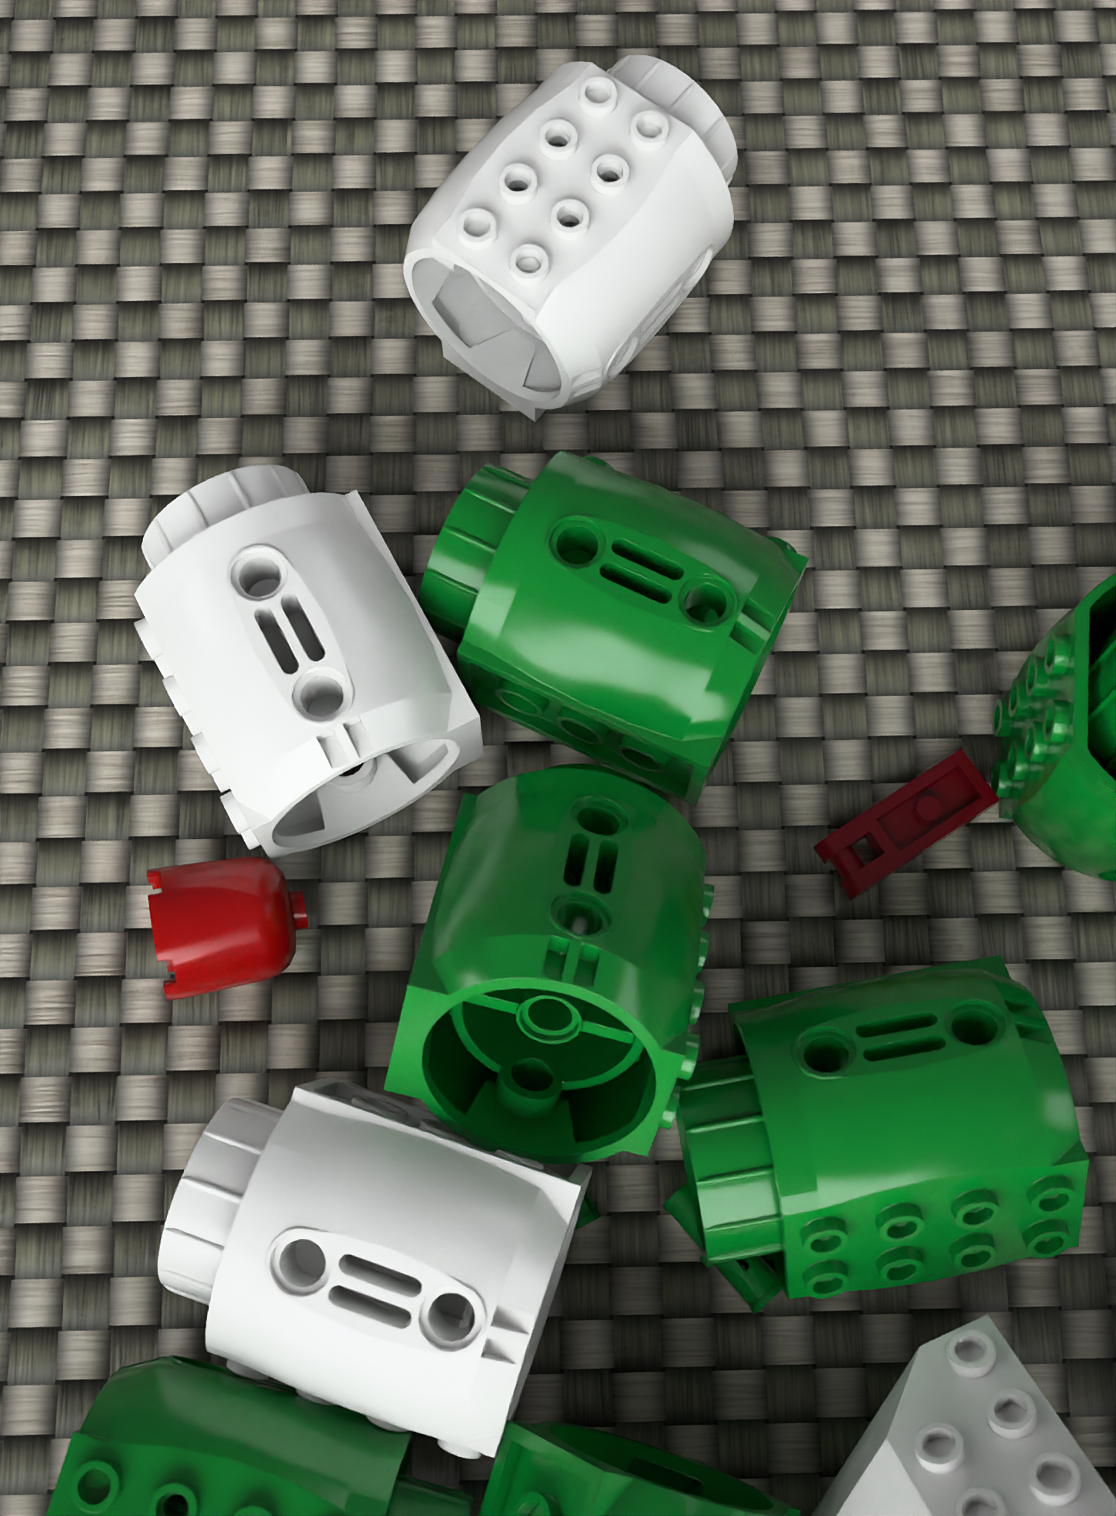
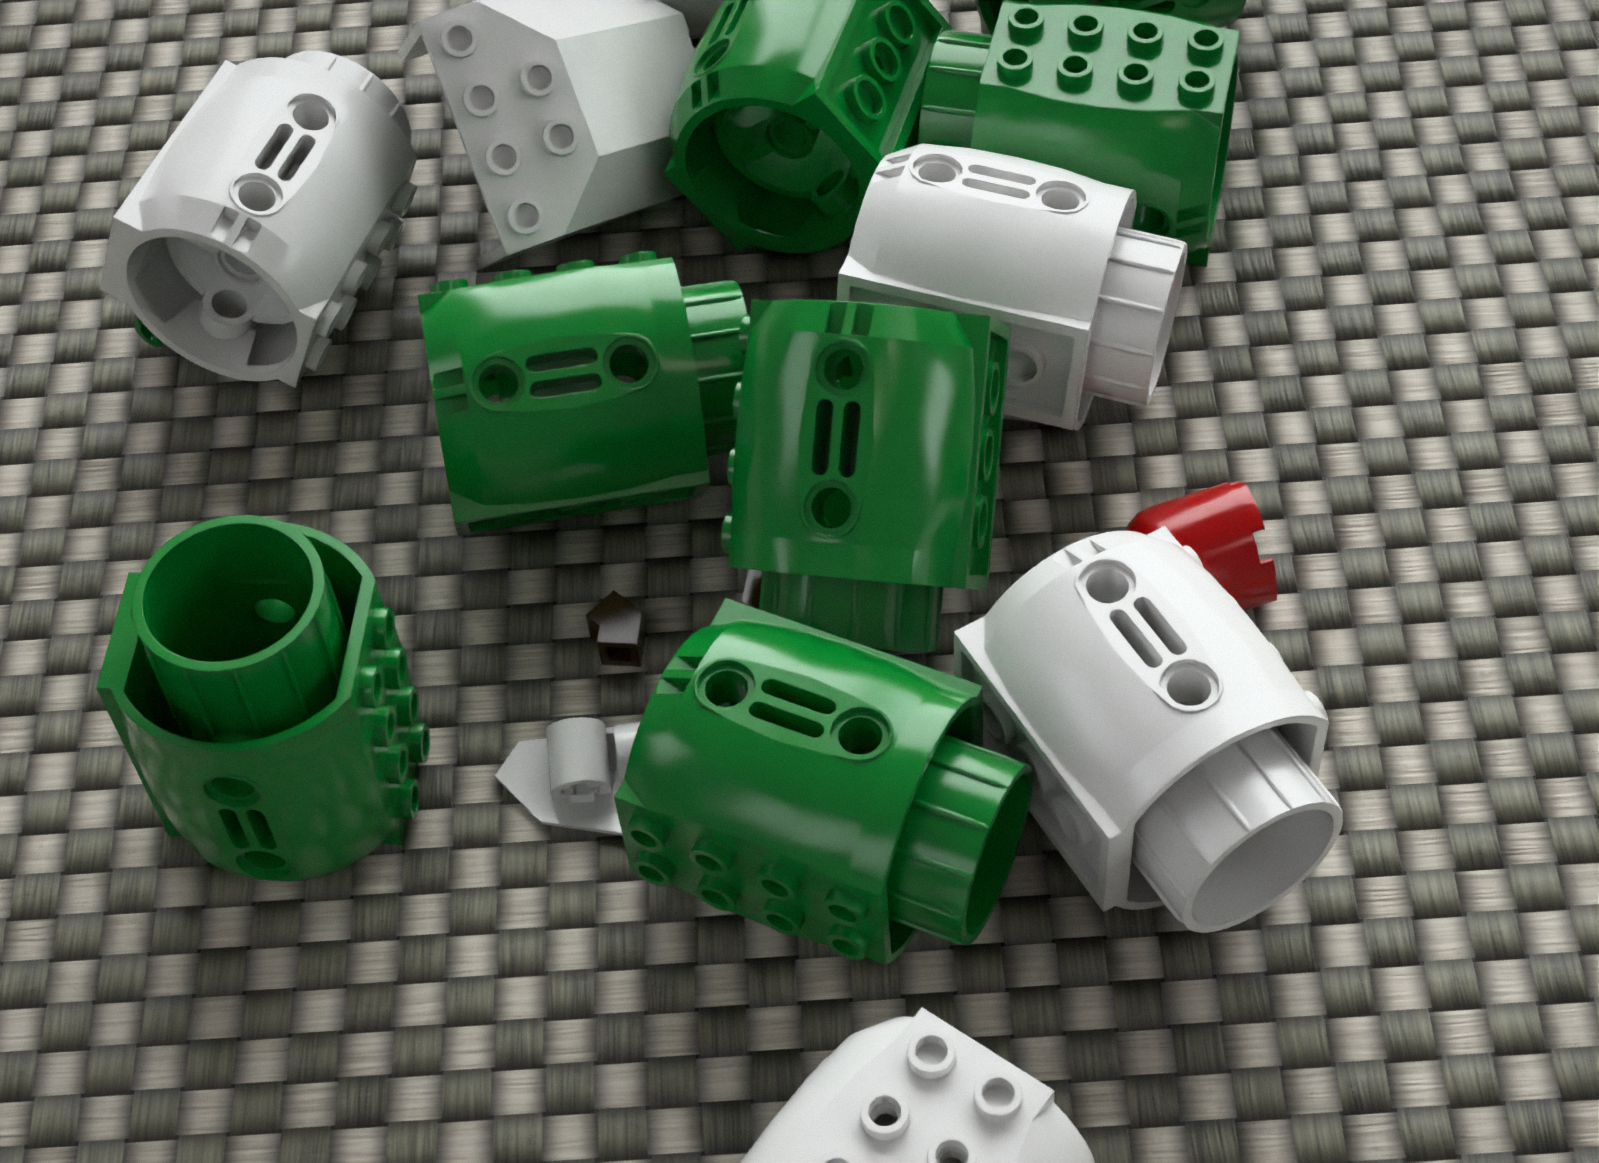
camera: 175 degrees left, 20 degrees down
dark red plate [813,749,999,901] -> none
none -> white panel [495,717,640,836]
none -> dark brown piece [586,590,646,667]

